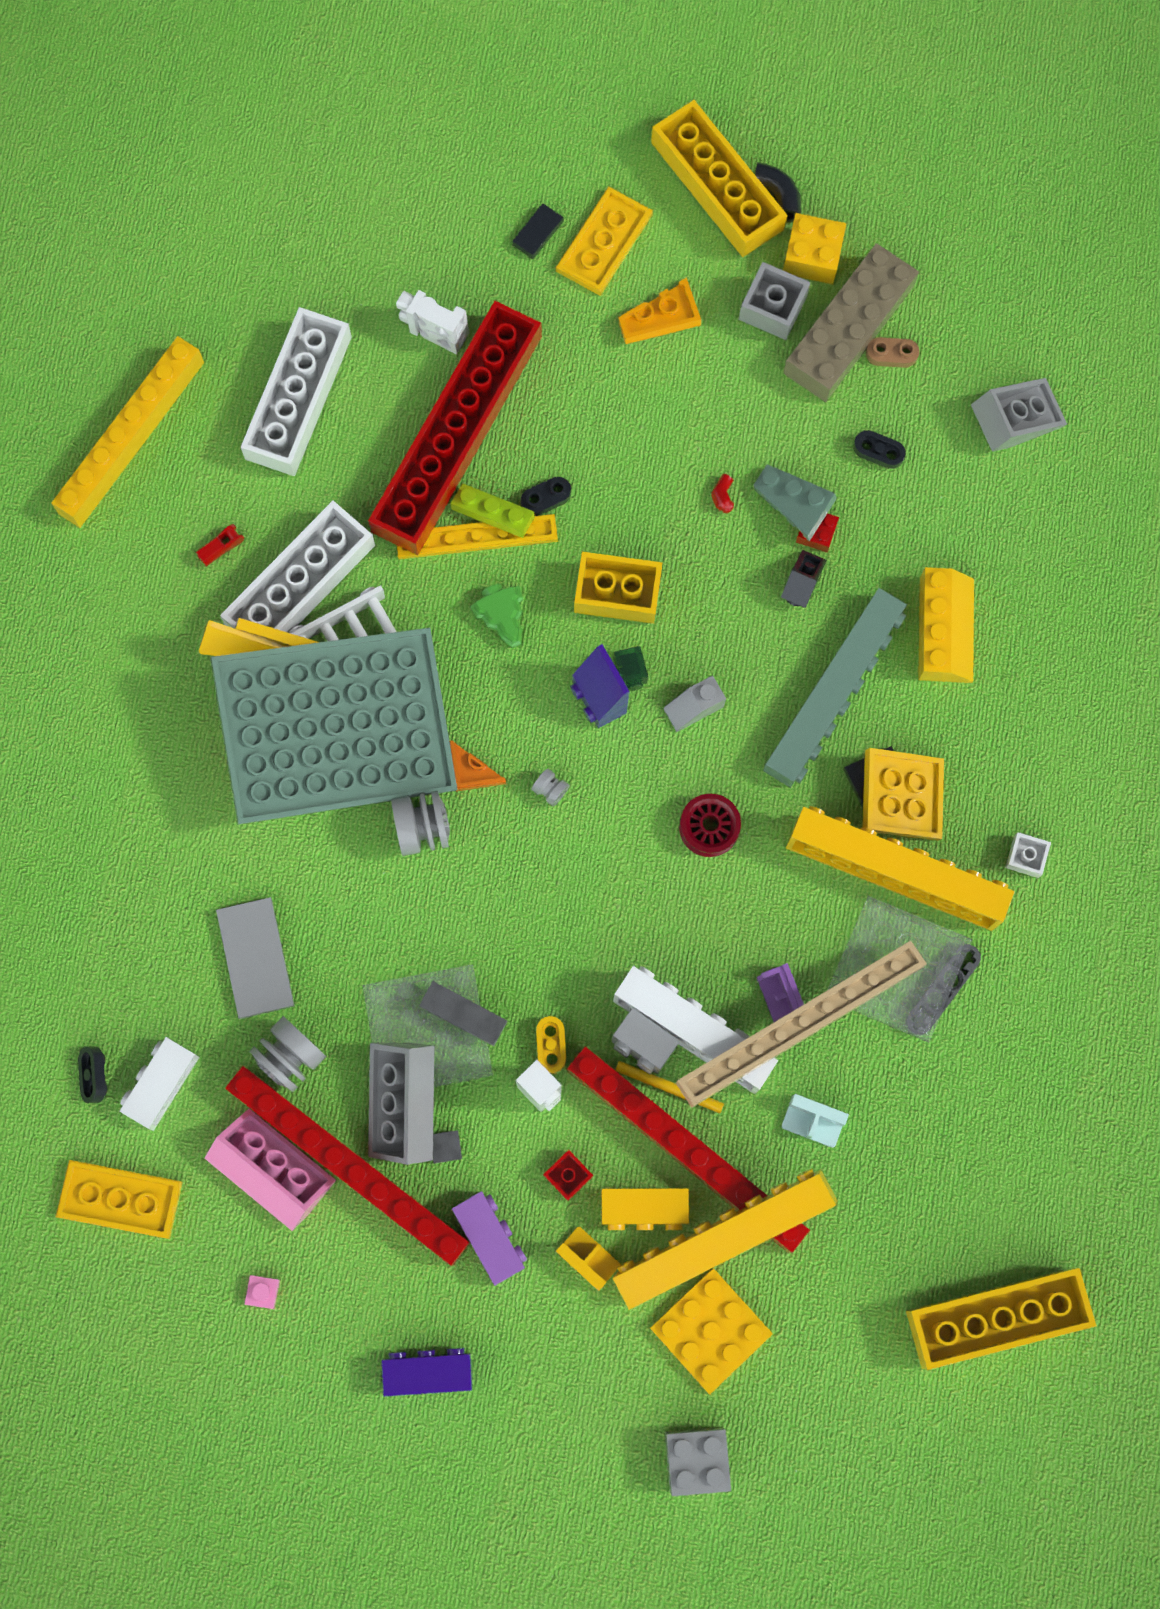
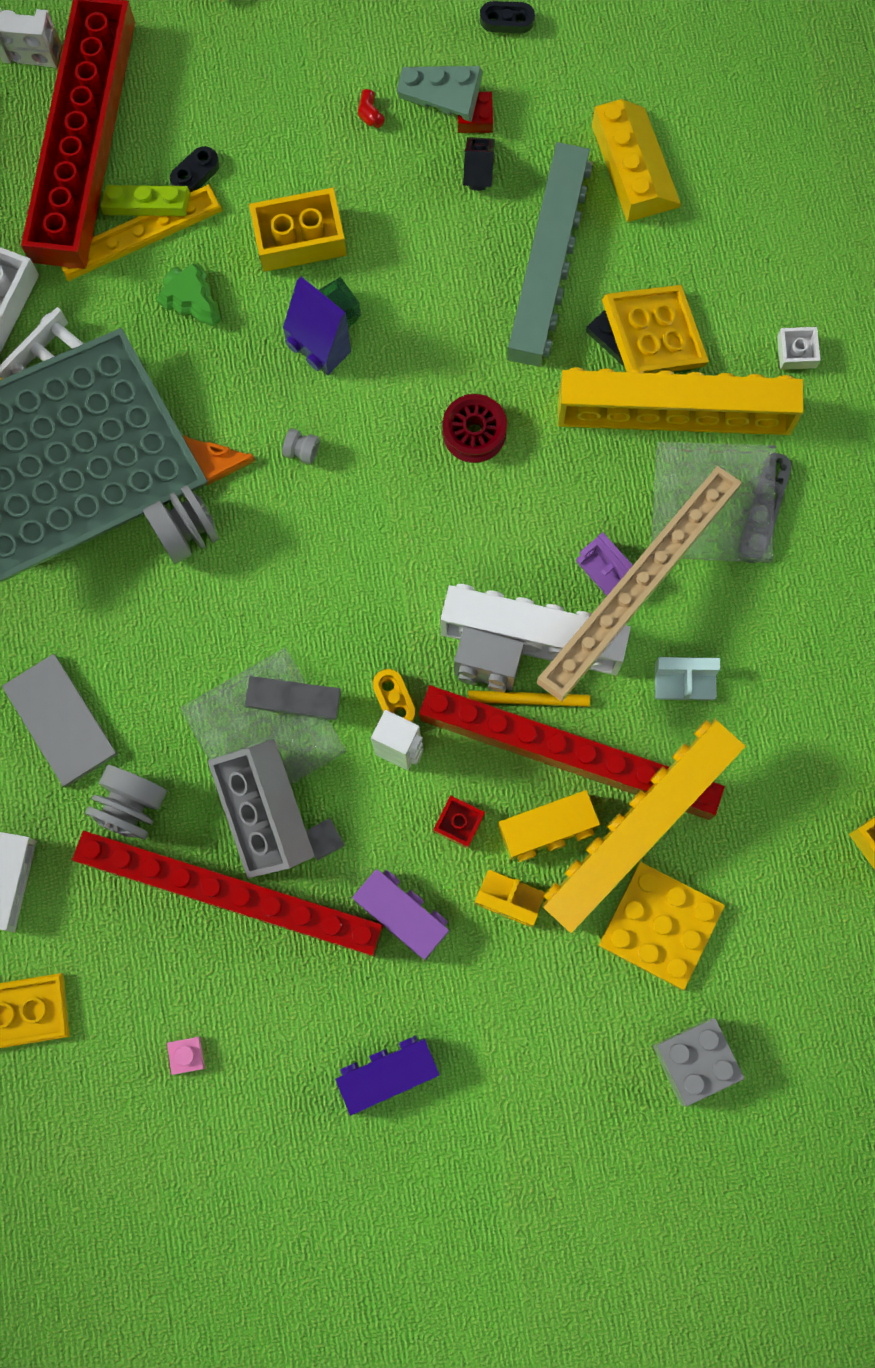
camera: 15 degrees left, 0 degrees up
bright pink slope [205,1109,336,1231] -> none
light grey slope [663,675,726,732] -> none

